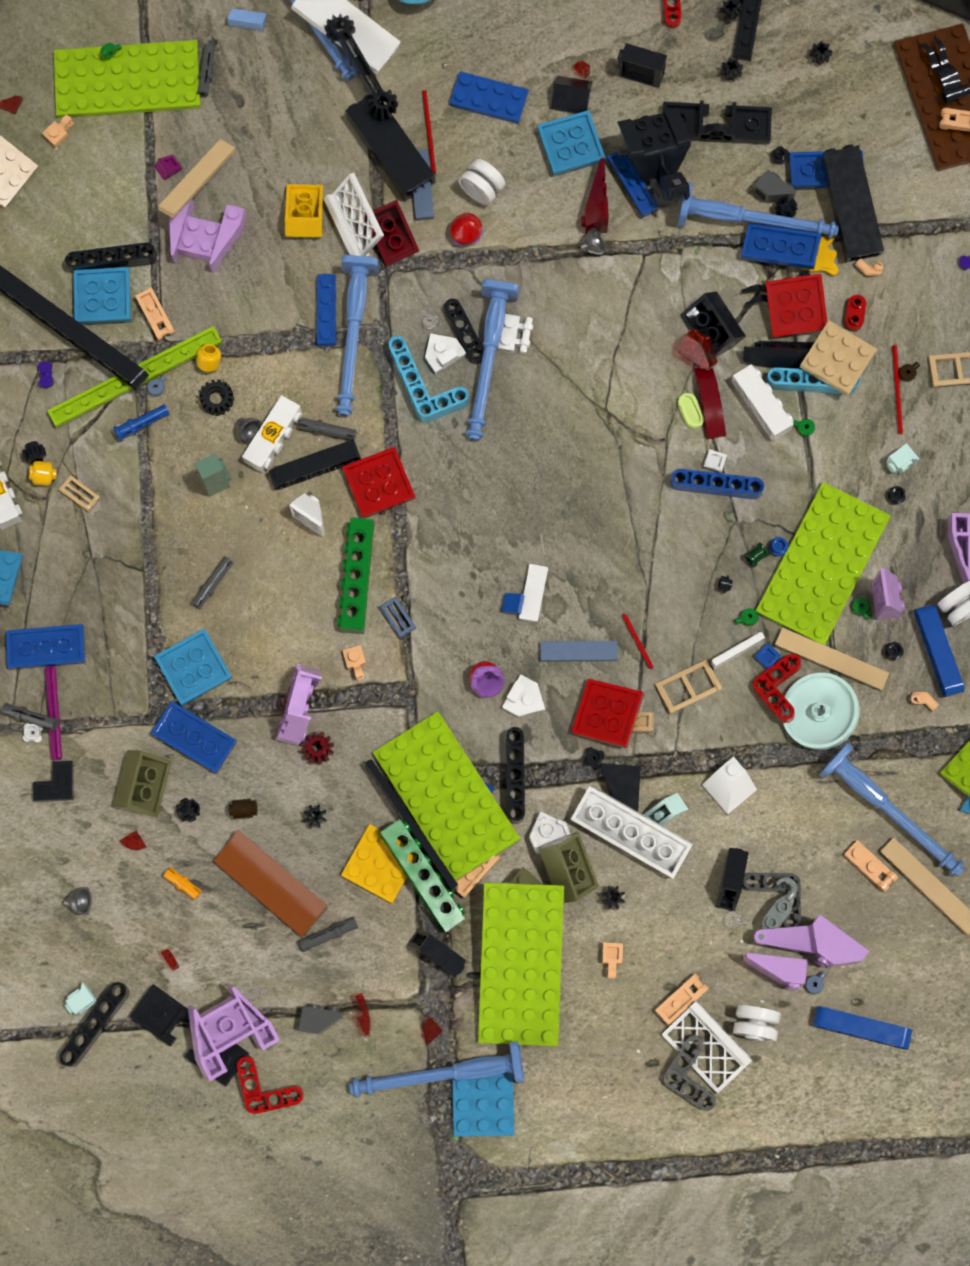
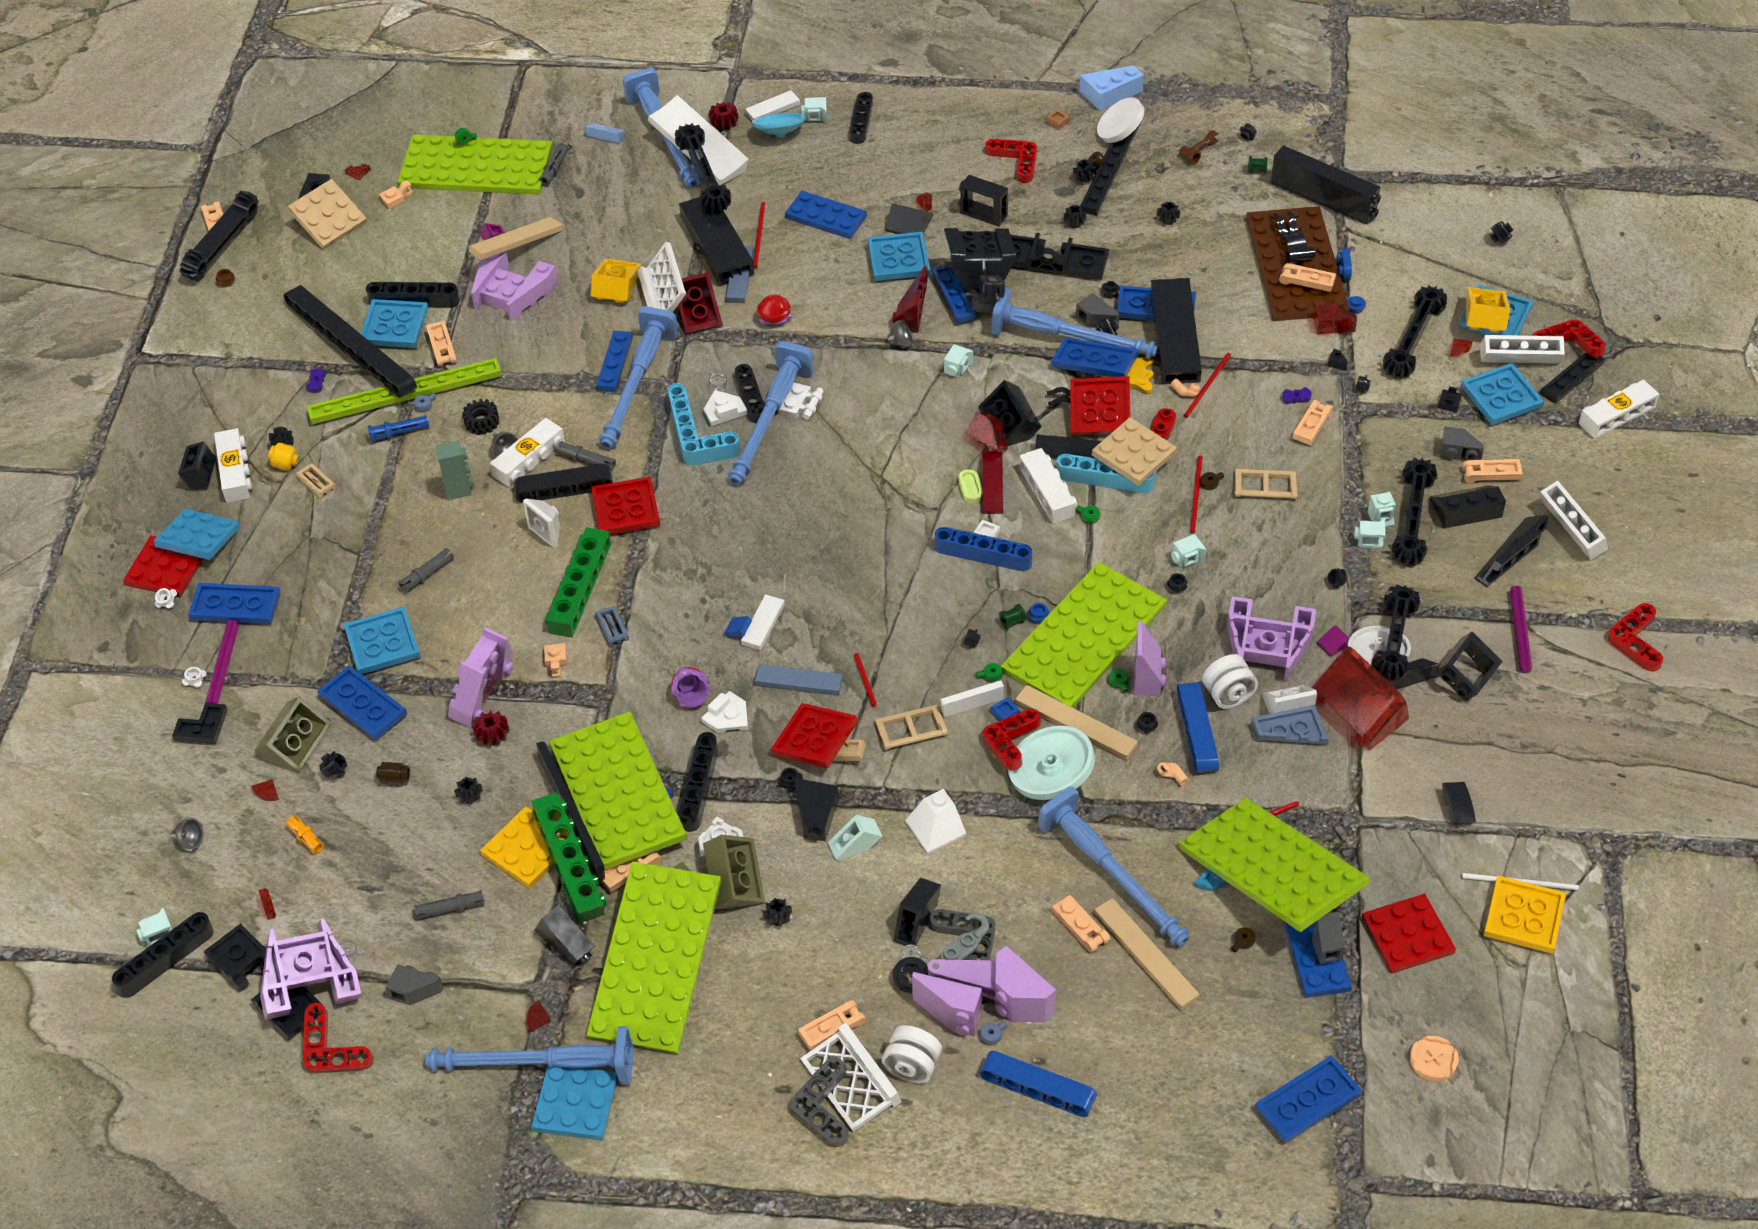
camera: 10 degrees right, 25 degrees down
dark grey pin [2,703,59,730] -> none
yellow head [196,344,221,372] -> none
dark orange arch [214,830,328,938] -> none
clear red slope [355,993,371,1037] -> none
white wheel [458,158,505,206] -> none
white arch [570,785,693,879] -> none
light nougat plate [602,943,623,979] -> none
none -> black gear [893,957,929,994]
none -> light aqua window [944,344,973,378]
none -> red axle [1184,352,1231,418]

